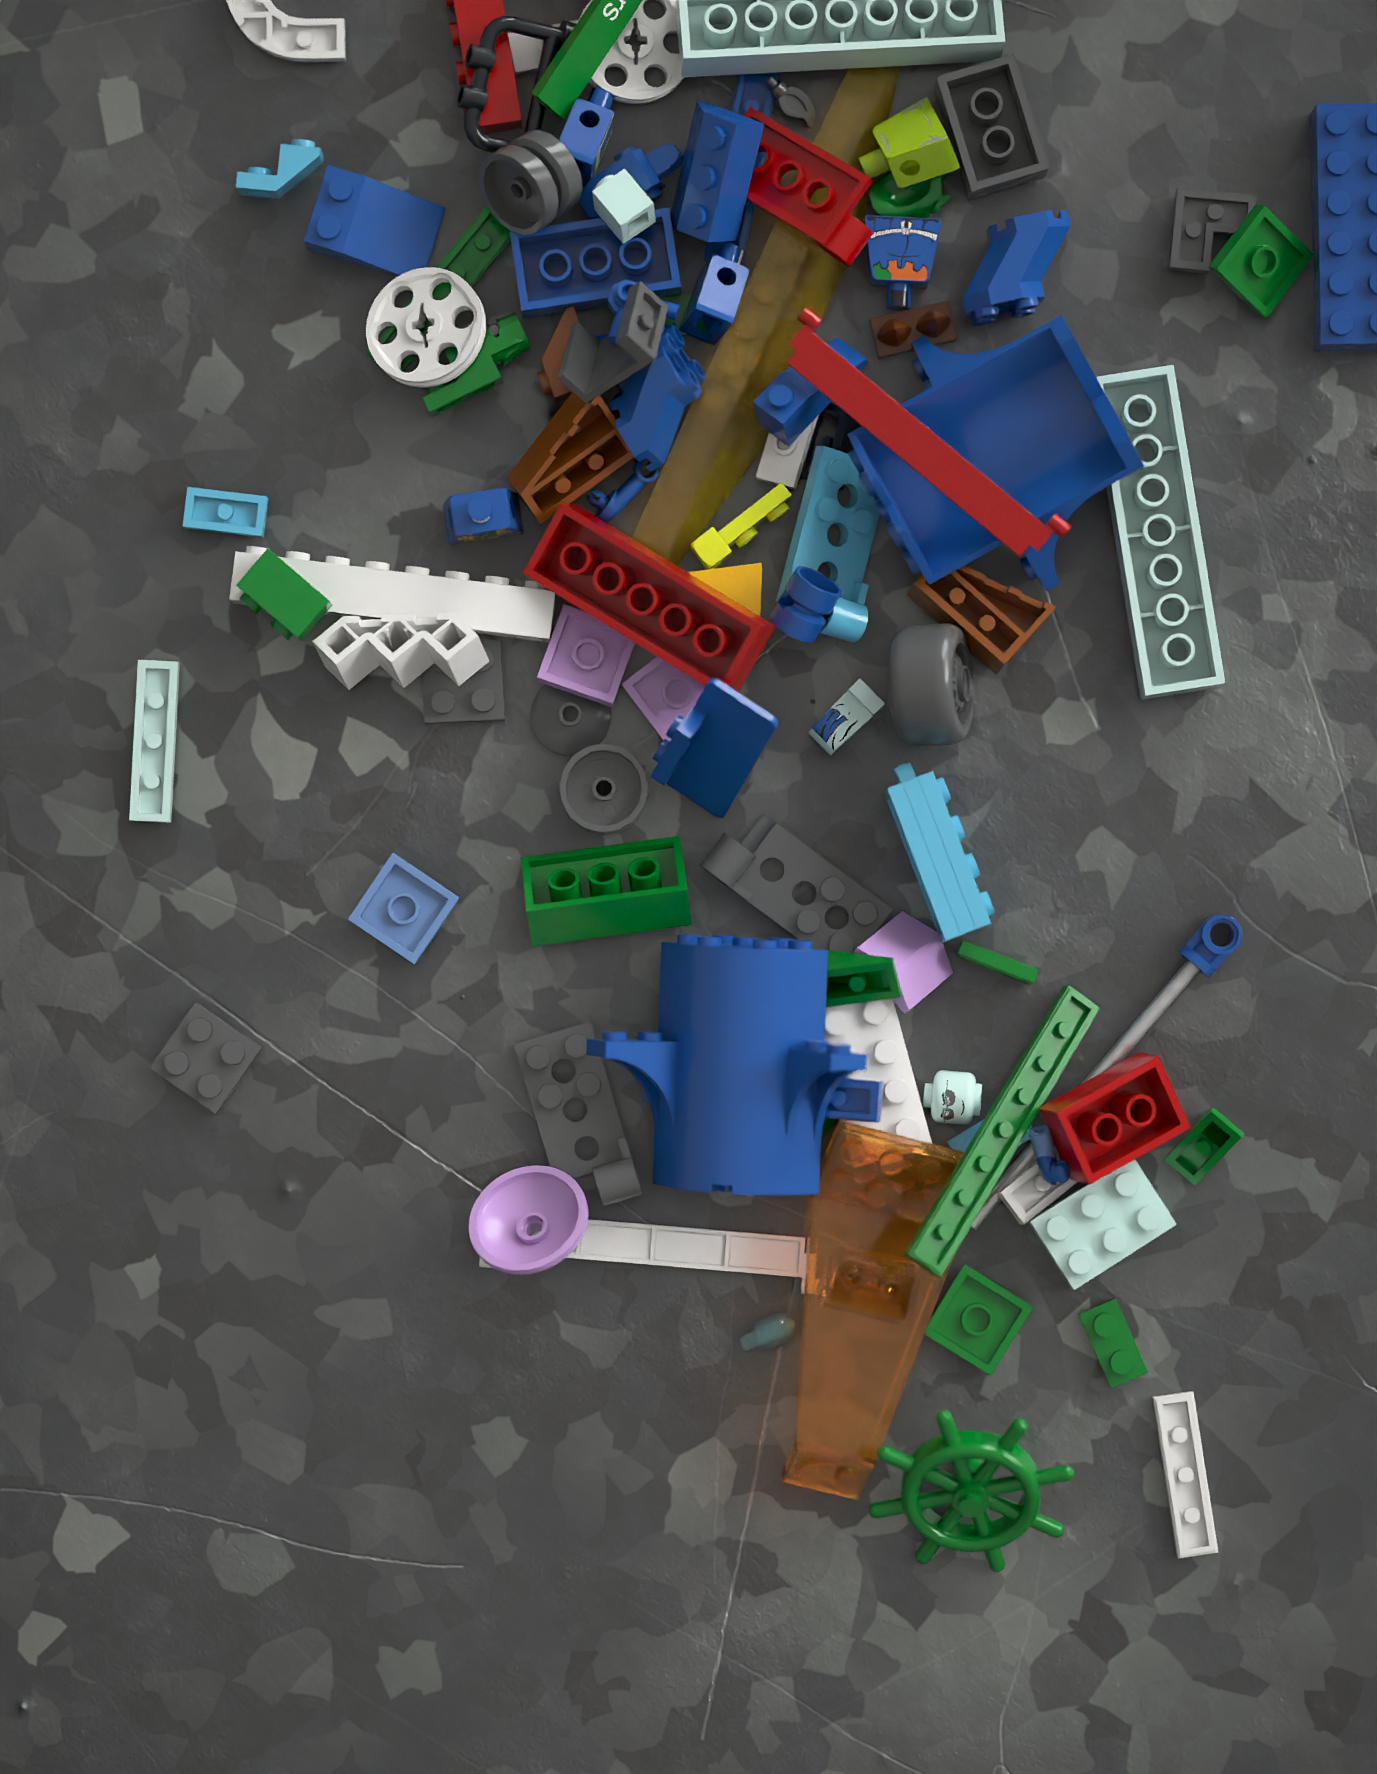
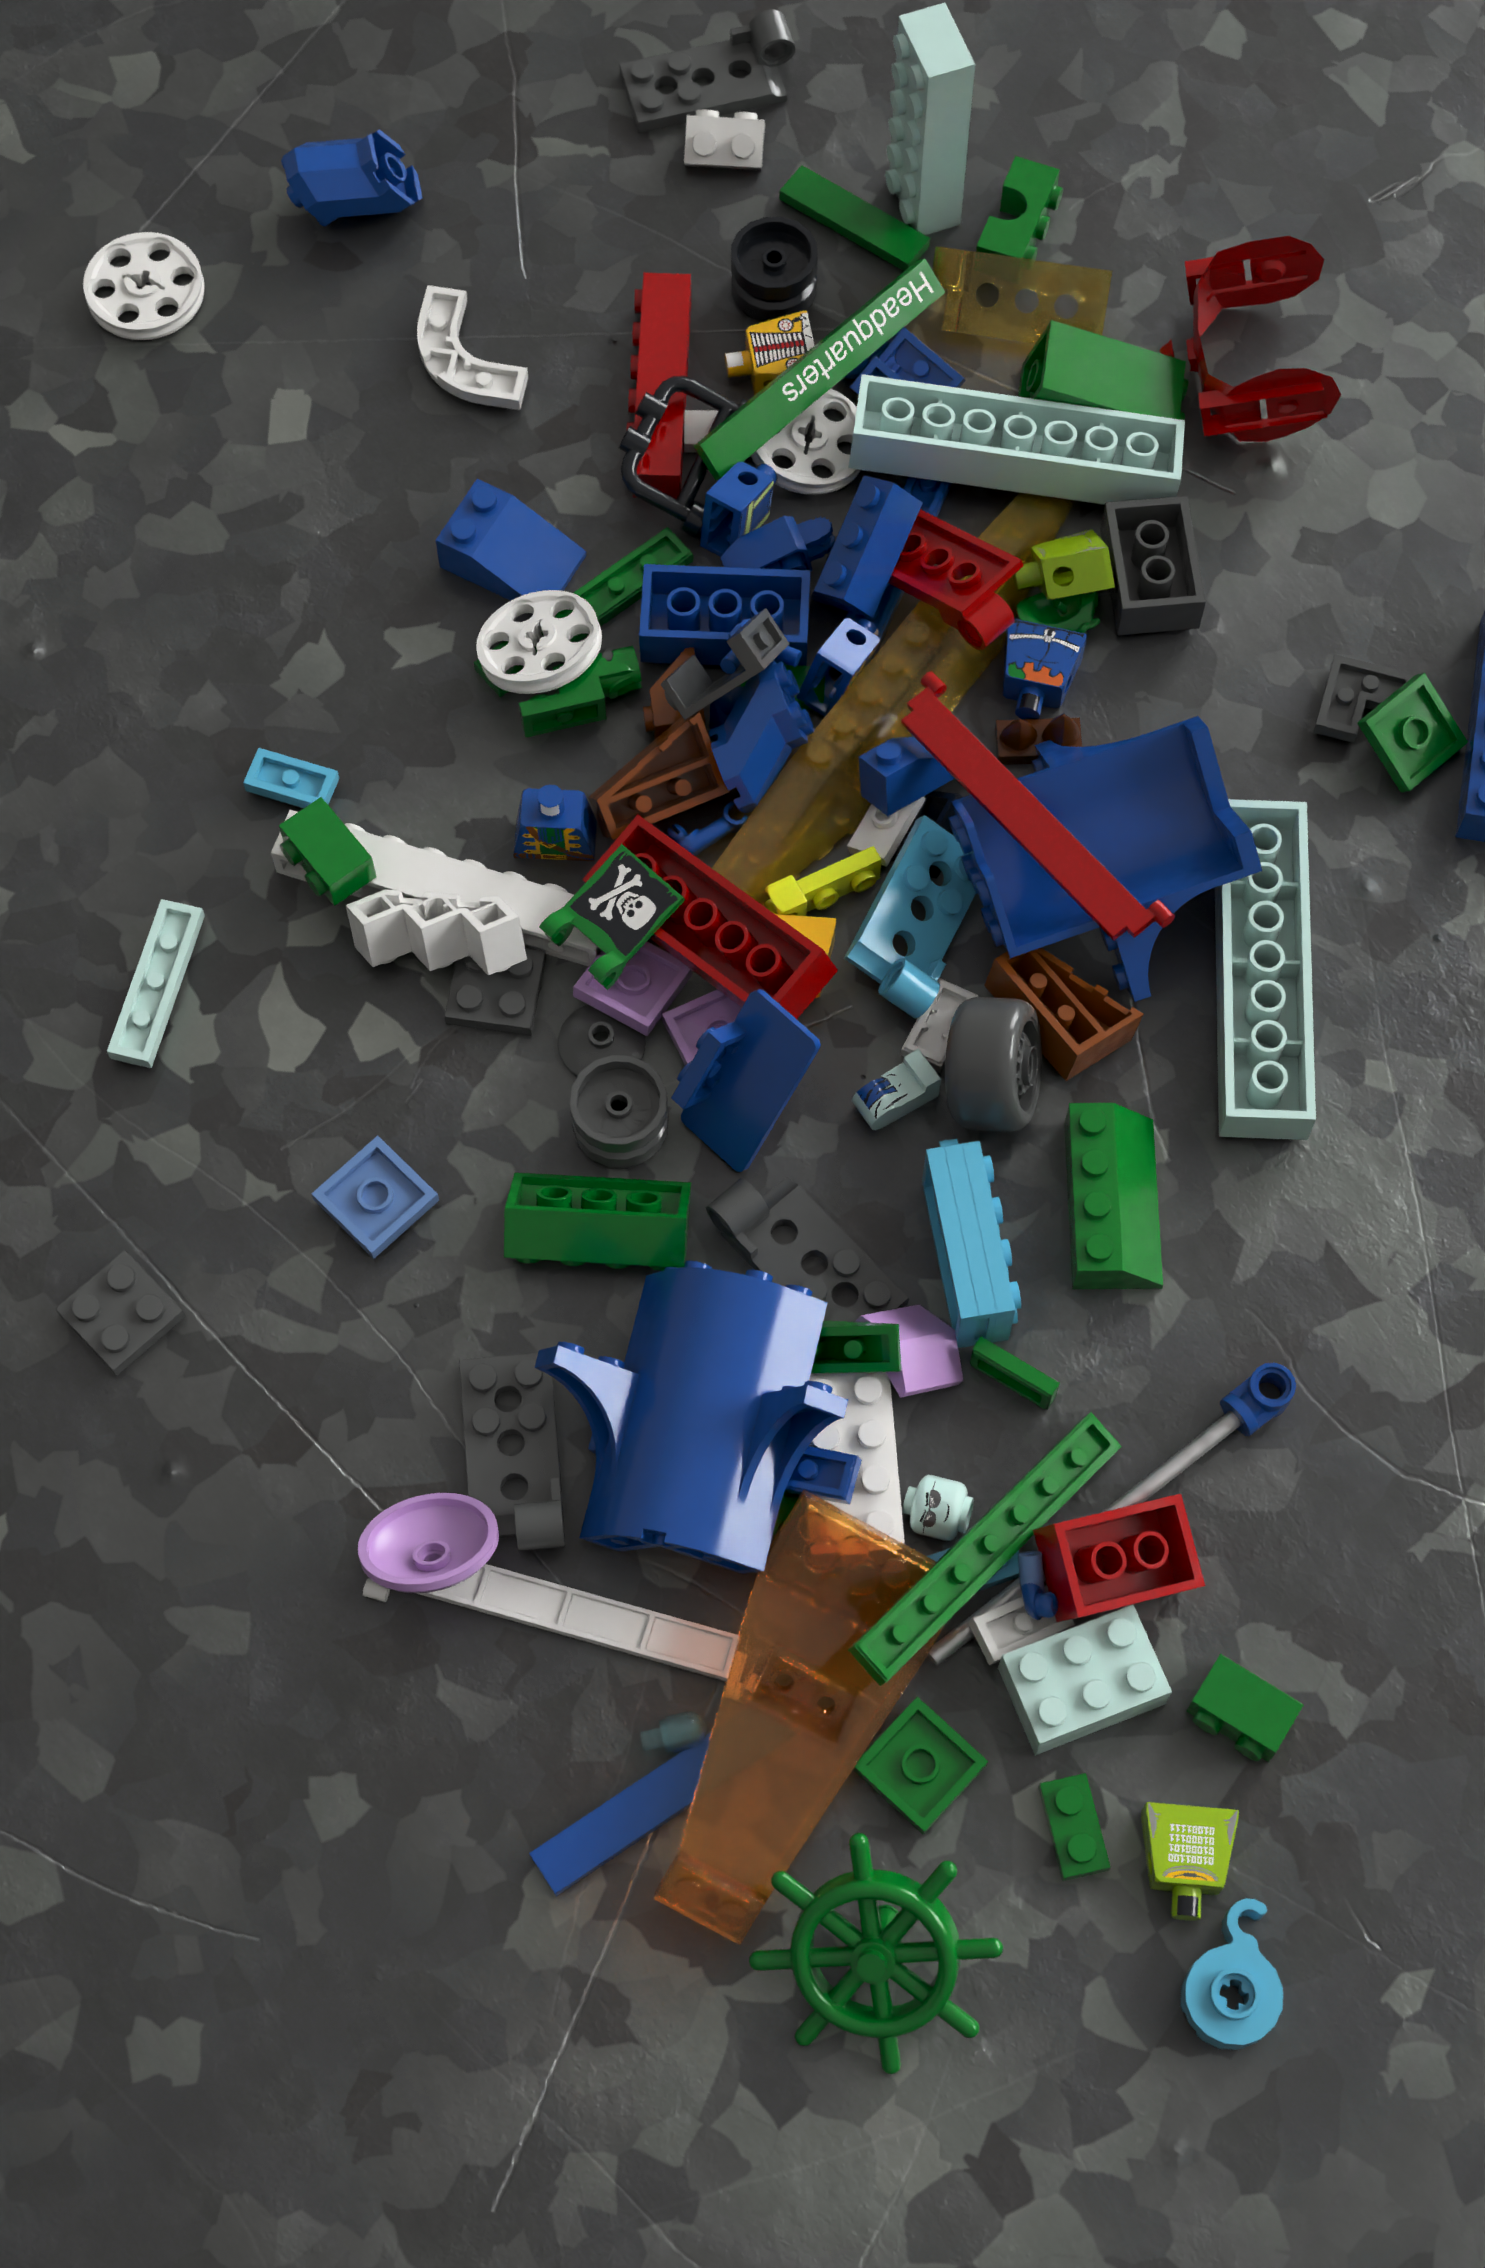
camera: 10 degrees right, 20 degrees down
medium azure slope [236,139,324,199] -> none
dark grey wheel [478,130,583,235] -> none
light aqua brick [592,169,656,244] -> none
dark grey piece [766,76,816,128] -> none
blue wheel [769,566,842,643] -> none
blue brick [961,210,1070,326] -> none
white tile [1152,1391,1218,1559] -> none
green slope [1164,1107,1244,1186] -> none
none -> blue tile [529,1693,796,1896]
none -> flag [539,844,685,990]
none -> white plate [901,978,978,1073]
none -> green slope [1064,1103,1163,1289]
none -> lime torso [1141,1802,1239,1921]
none -> medium azure piece [1181,1898,1283,2050]
none -> green brick [1186,1653,1304,1763]

